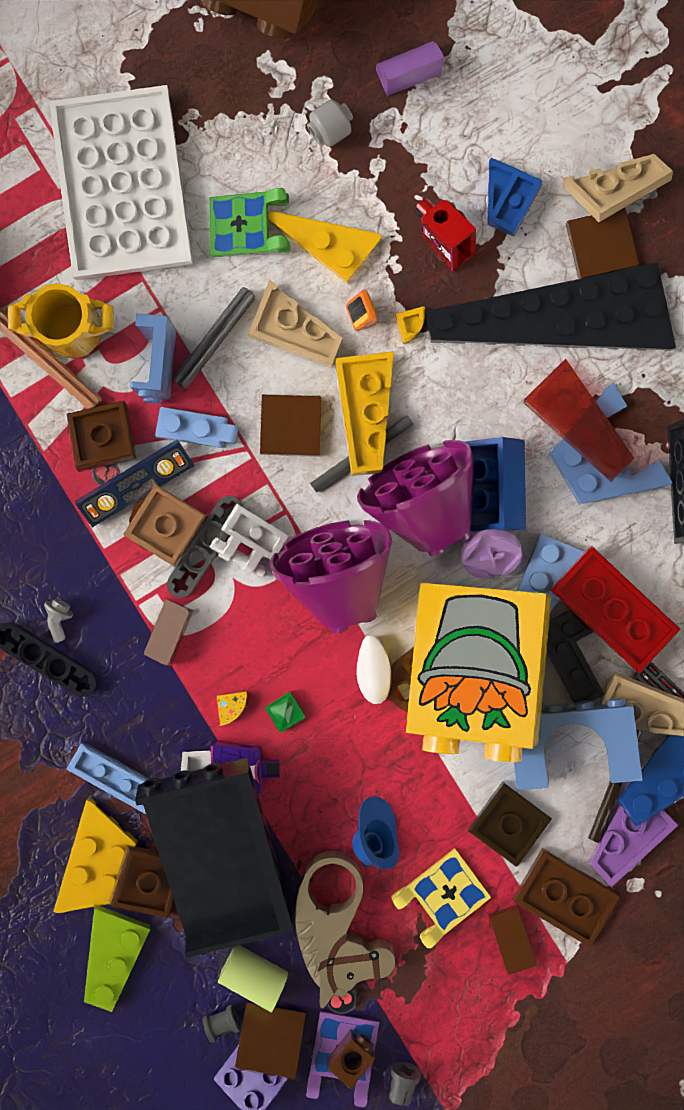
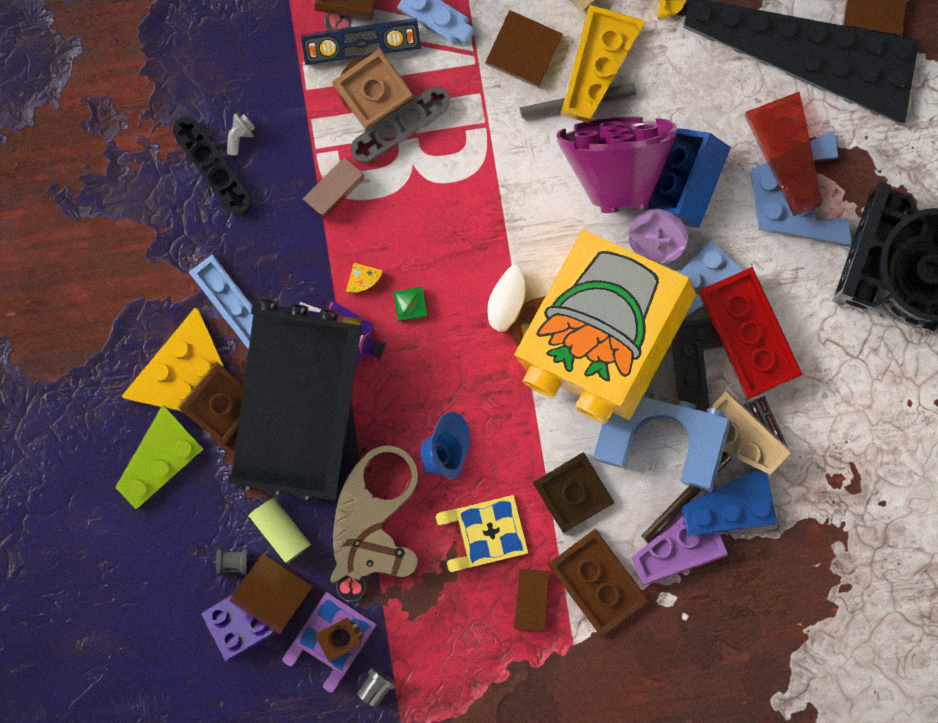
camera: 20 degrees right, 5 degrees down
white plate [210,504,289,577] -> none
magenta cone [270,520,392,633] -> none

